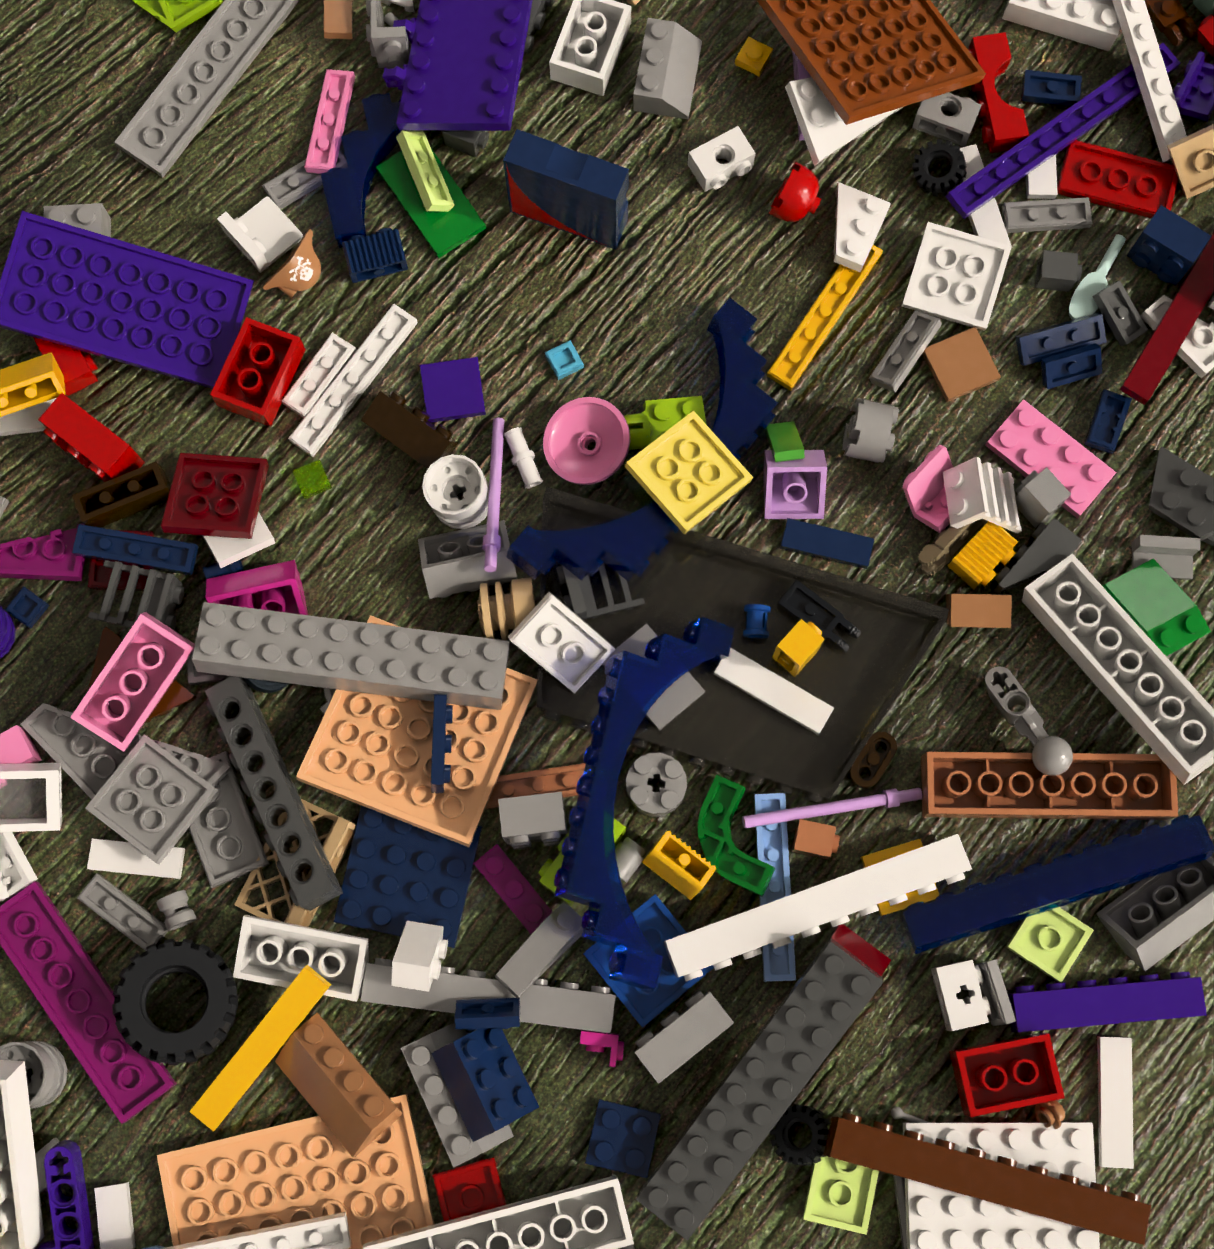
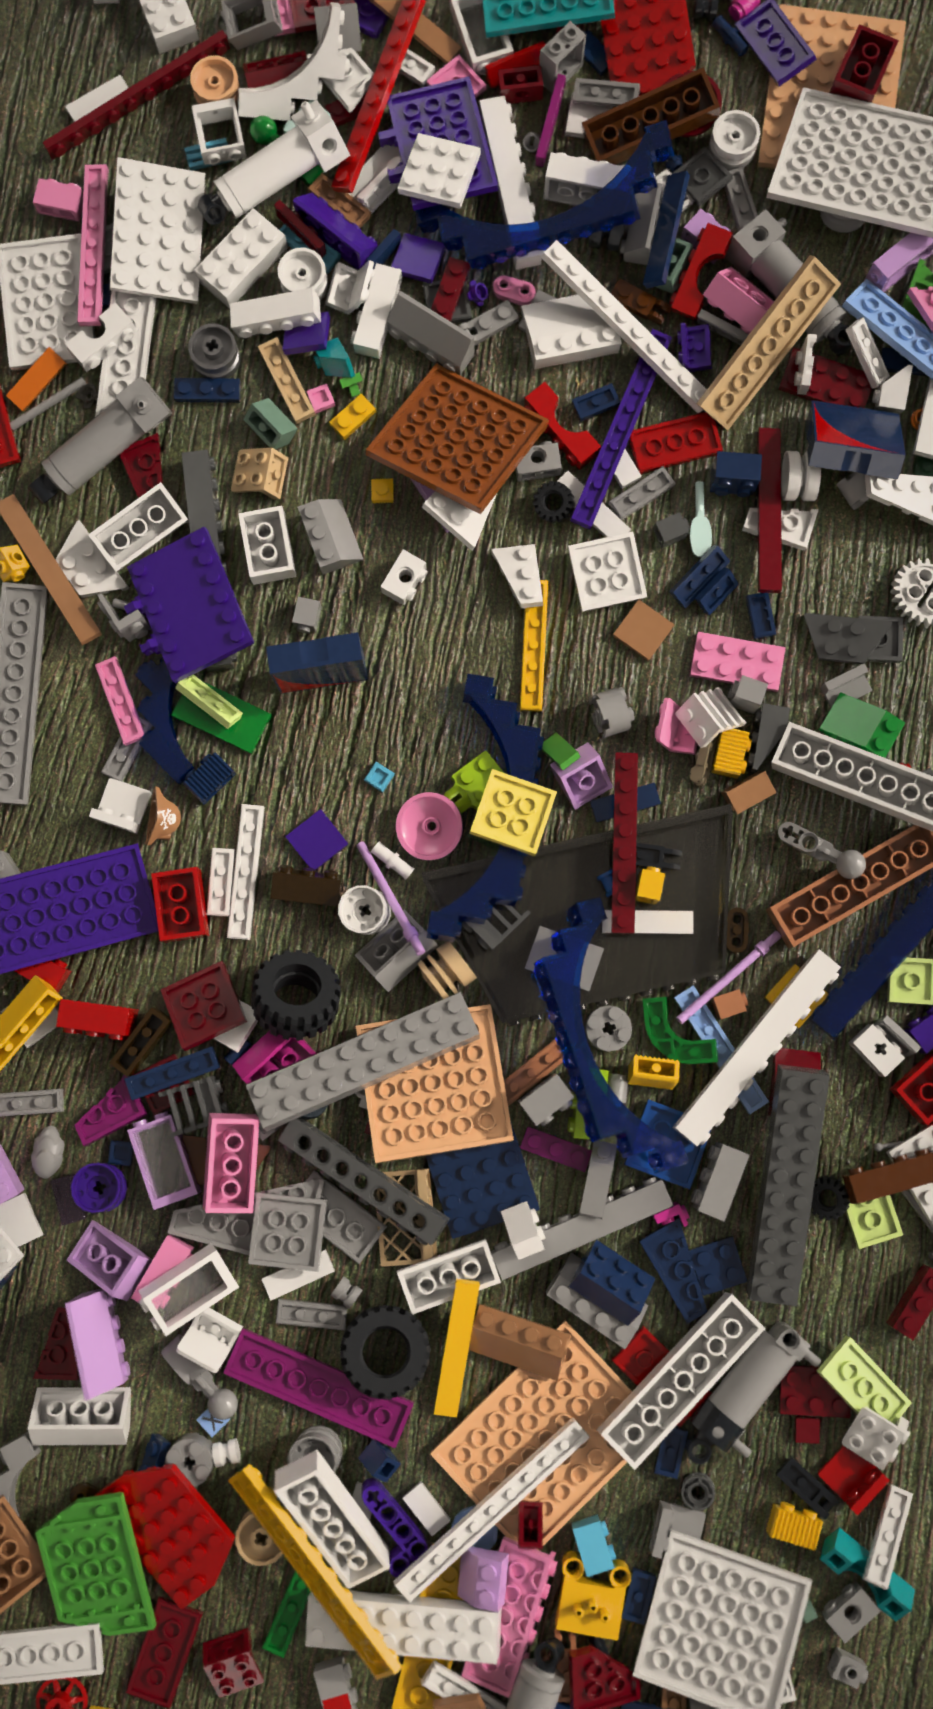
camera: 30 degrees left, 5 degrees up
clear neon green tile [293,459,332,499] -> none
dark blue plate [431,694,453,793] -> none
dark blue plate [455,997,520,1030] -> none
white tile [508,592,615,694] -> none
red cylinder [768,162,821,222] -> none
light grey tile [869,310,942,393] -> none
dark grey plate [1092,280,1148,346] -> none
none -> clear window [127,1111,201,1210]
none -> black tyre [251,950,341,1041]
none -> light grey brick [292,597,322,634]
none -> dark blue brick [358,1439,401,1483]
none -> dark red plate [611,752,638,934]
none -> dark blue wing [639,1217,707,1324]

